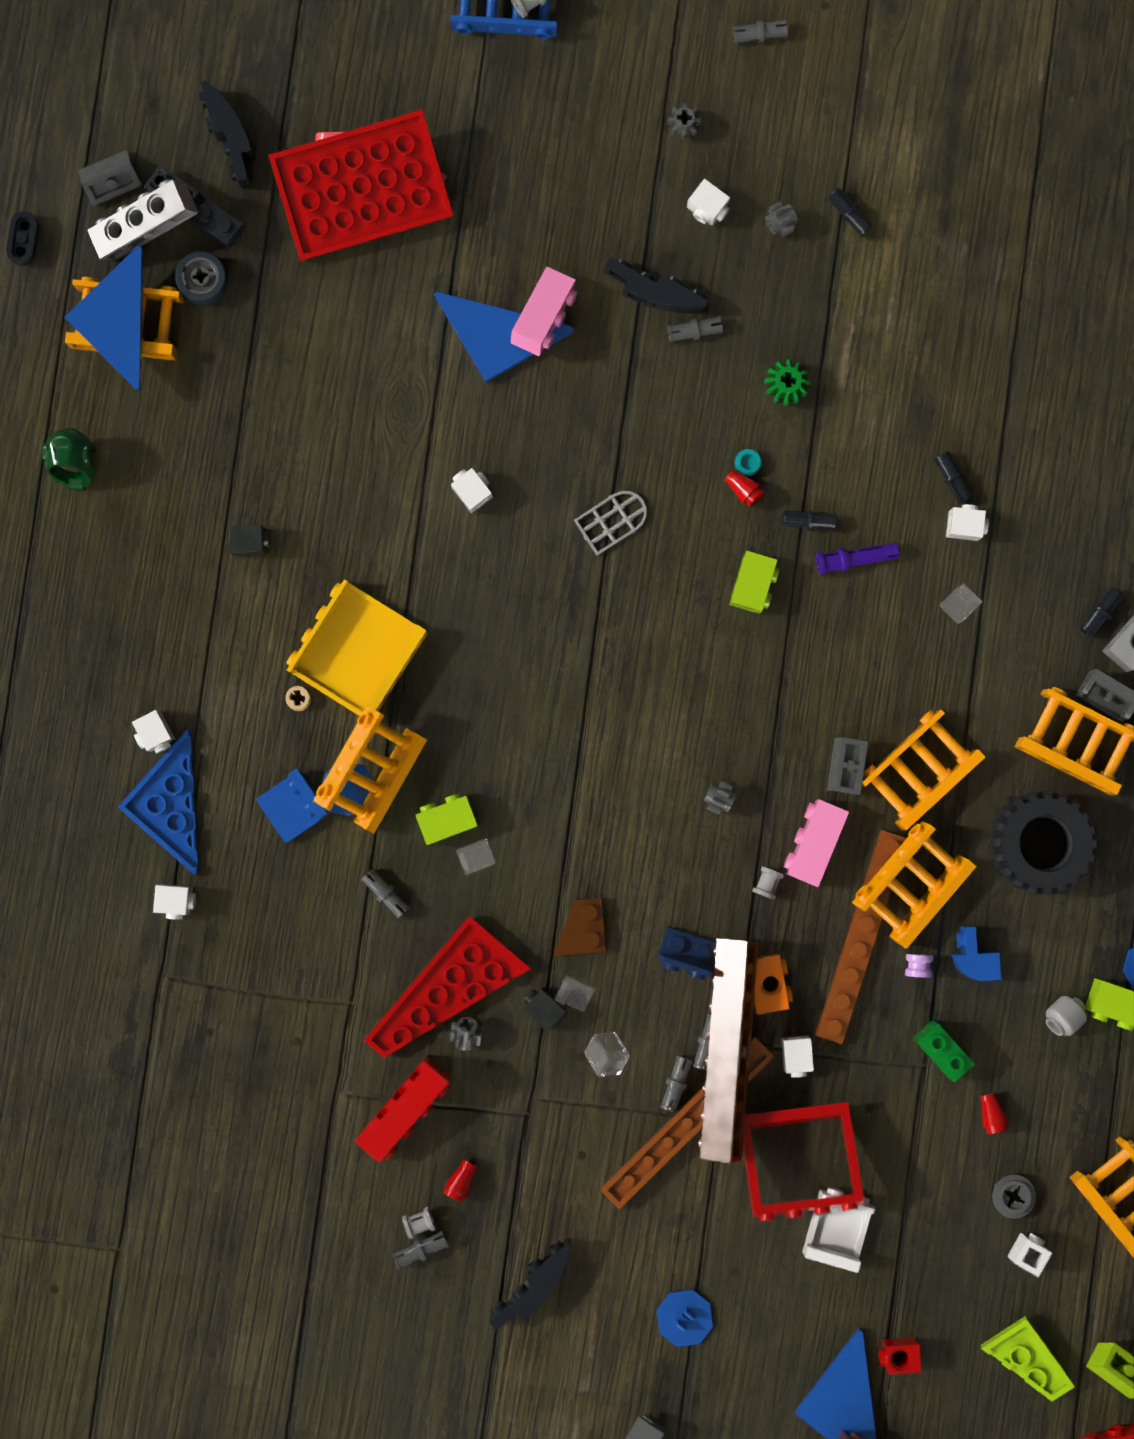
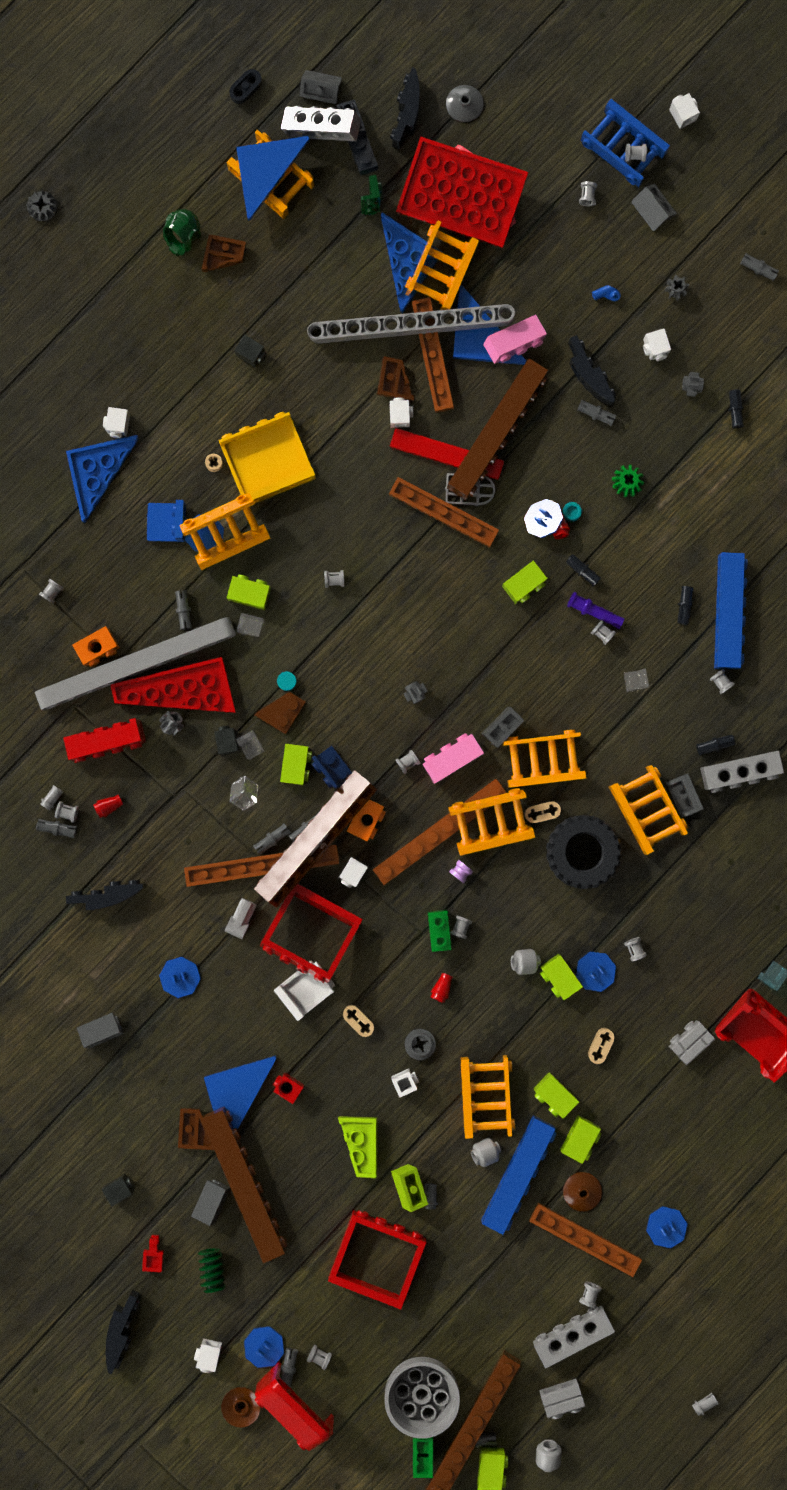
camera: 35 degrees right, 0 degrees up
white brick [153,884,196,920] -> none
wheel [176,251,228,305] -> none
white brick [946,505,989,541] -> none
blue brick [951,925,1001,981] -> none
none -> light grey beam [35,617,236,711]
none -> light grey bush [39,579,64,604]
none -> light grey pin [40,785,63,810]
none -> orange brick [72,626,120,667]
none -> reddish brown wing [202,234,247,272]
none -> light grey piece [225,898,257,939]
none -> teal tile [277,671,296,691]
none -> lime brick [280,744,312,785]
none -> light grey beam [307,304,515,344]
none -> light grey bush [324,570,344,588]
none -> tan beam [343,1005,374,1037]
none -> dark green bracket [361,175,383,215]
none -> reddish brown wing [377,356,414,402]
none -> blue tile [381,212,443,313]
none -> dark orange plate [389,477,499,548]
none -> red tile [390,428,504,480]
none -> light orange fence [405,220,479,310]
none -> dark orange plate [412,297,454,413]
none -> dark grey dish [446,85,483,123]
none -> reddish brown brick [447,358,548,500]
none -> light grey bush [450,915,472,939]
none -> piece [524,499,564,538]
none -> tan beam [524,802,561,823]
none -> light grey bush [579,181,597,206]
none -> light grey bush [591,620,616,645]
none -> blue arm [592,285,621,301]
none -> dark grey panel [632,184,677,231]
none -> light grey bush [710,669,735,694]
none -> blue brick [714,552,747,670]

